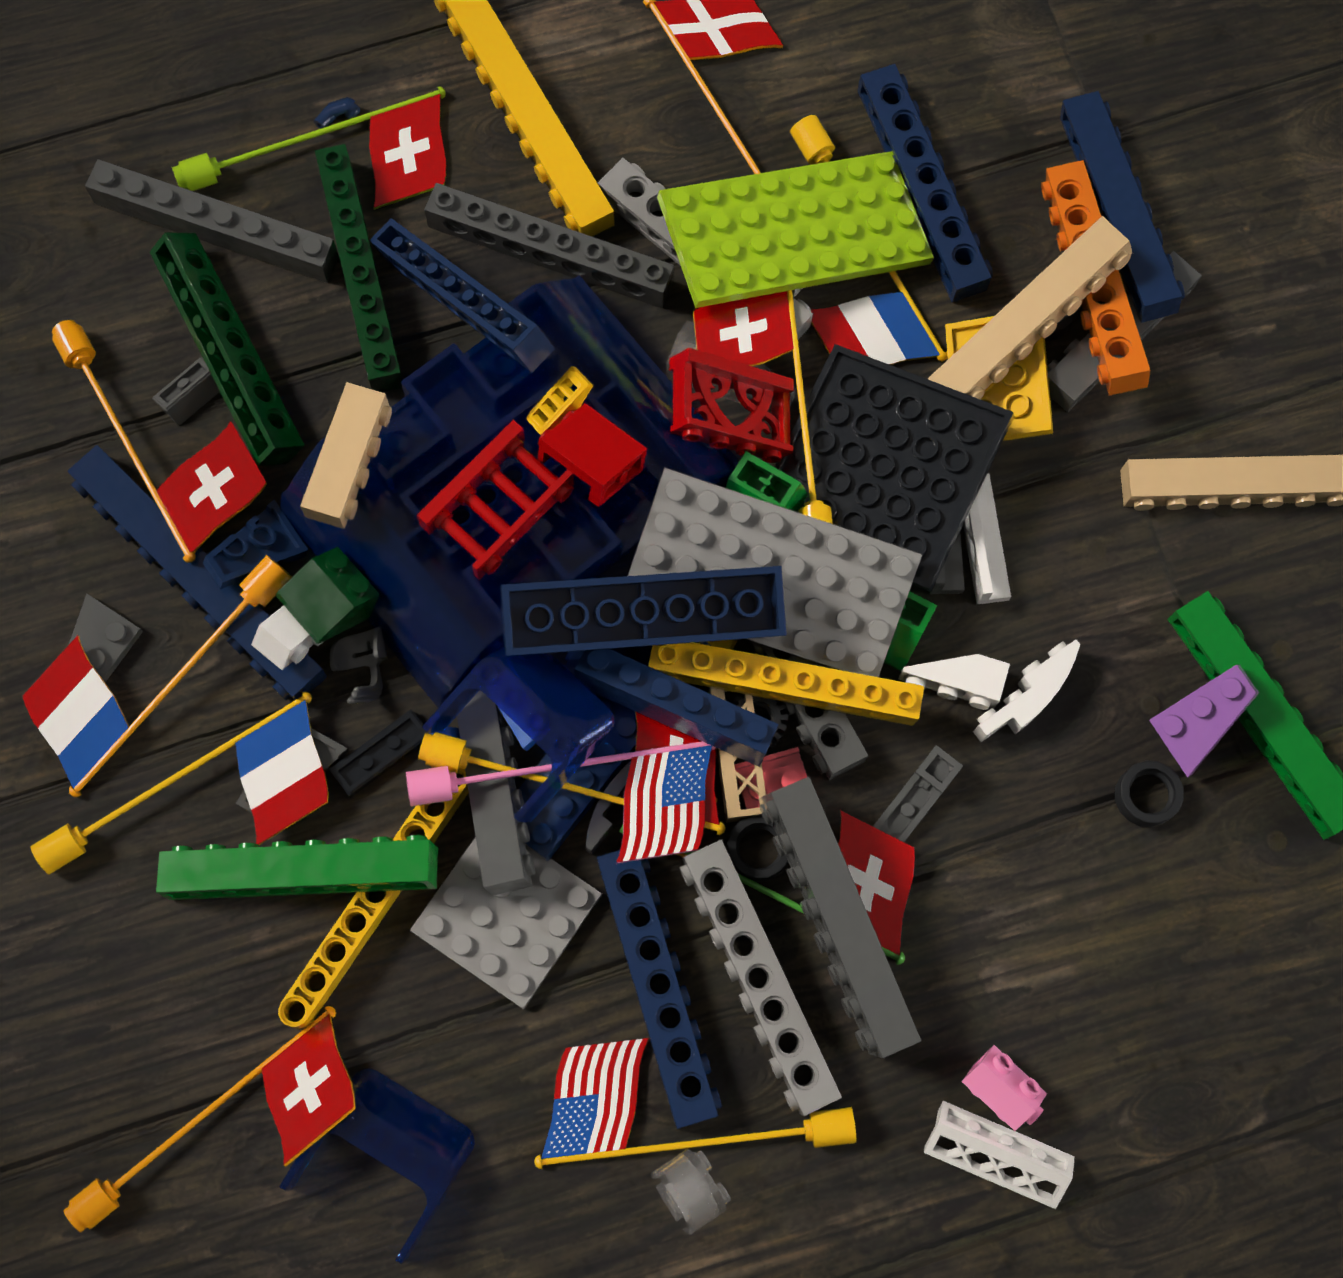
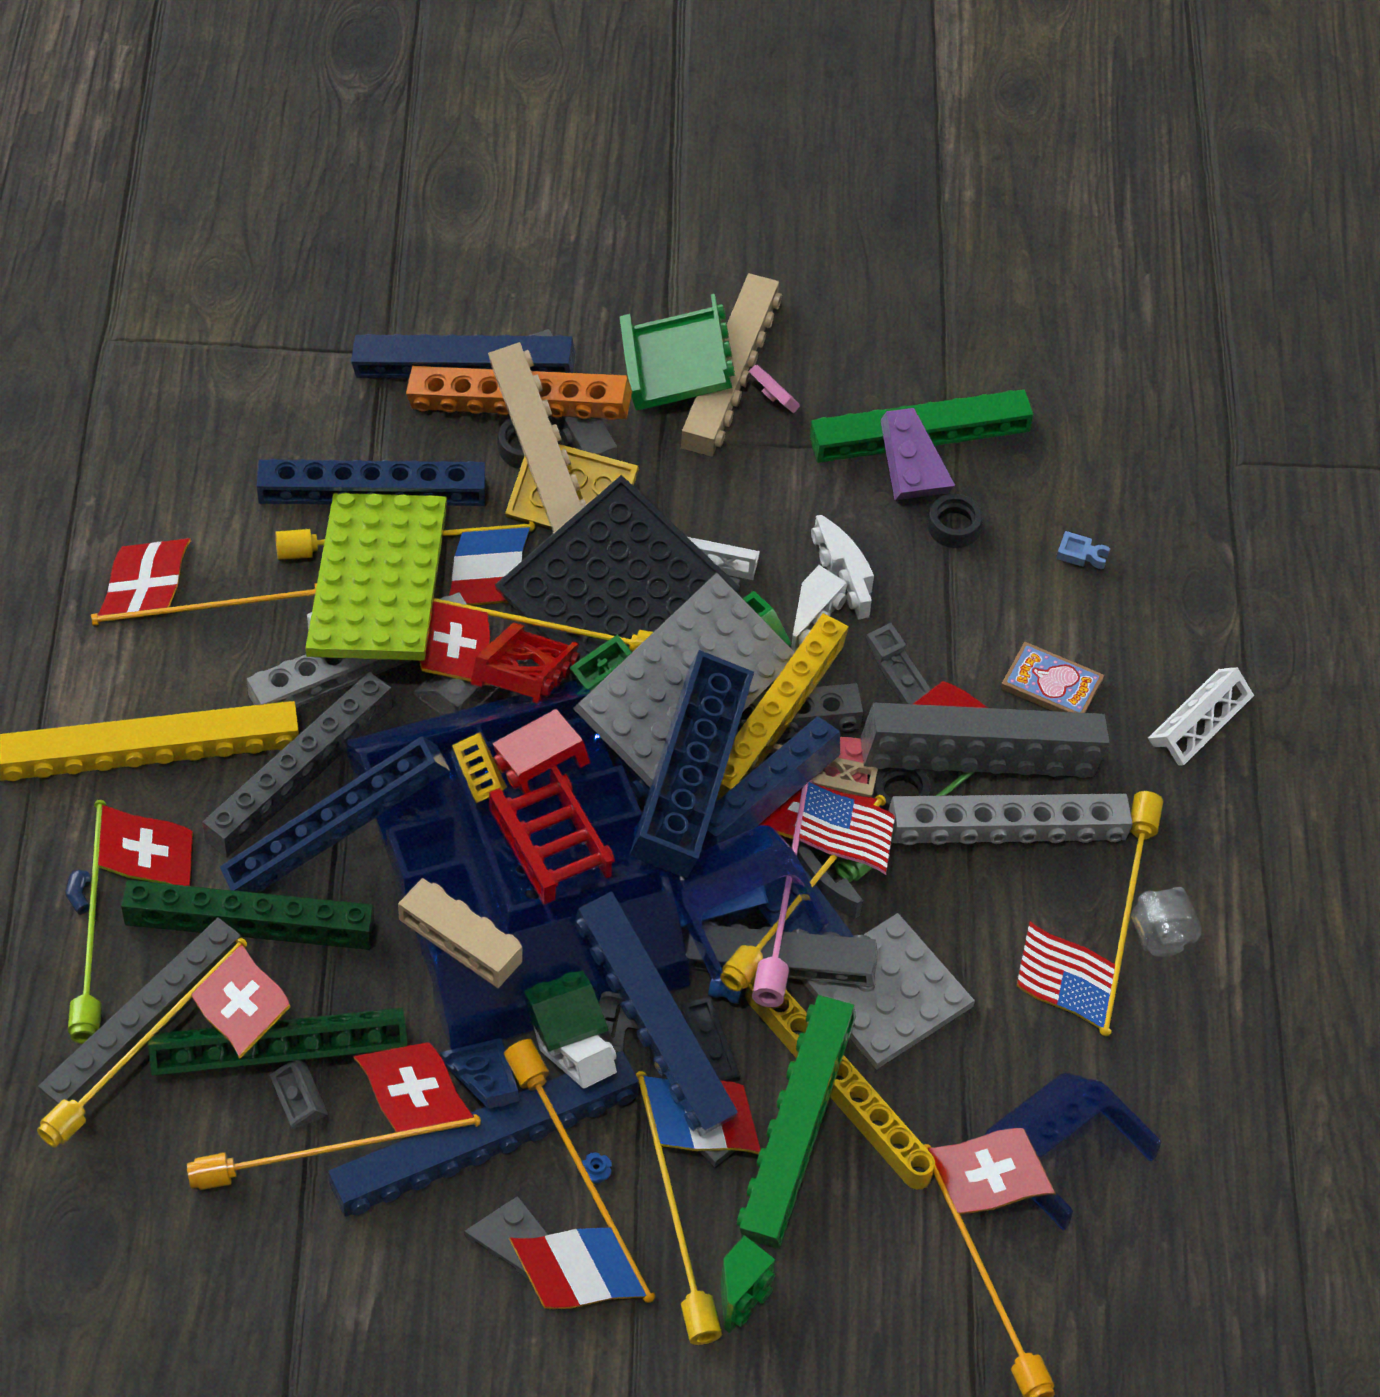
camera: 70 degrees left, 20 degrees down
dark blue brick [597,850,722,1129] -> none
bright pink brick [962,1045,1047,1131] -> none
none -> flag [37,938,290,1148]
none -> dark blue brick [574,891,738,1137]
none -> blue plate [582,1152,612,1184]
none -> panel [620,294,735,411]
none -> green slope [720,1236,775,1333]
none -> bright pink plate [749,365,800,413]
none -> tile [1001,642,1104,713]
none -> medium blue plate [1056,531,1110,569]

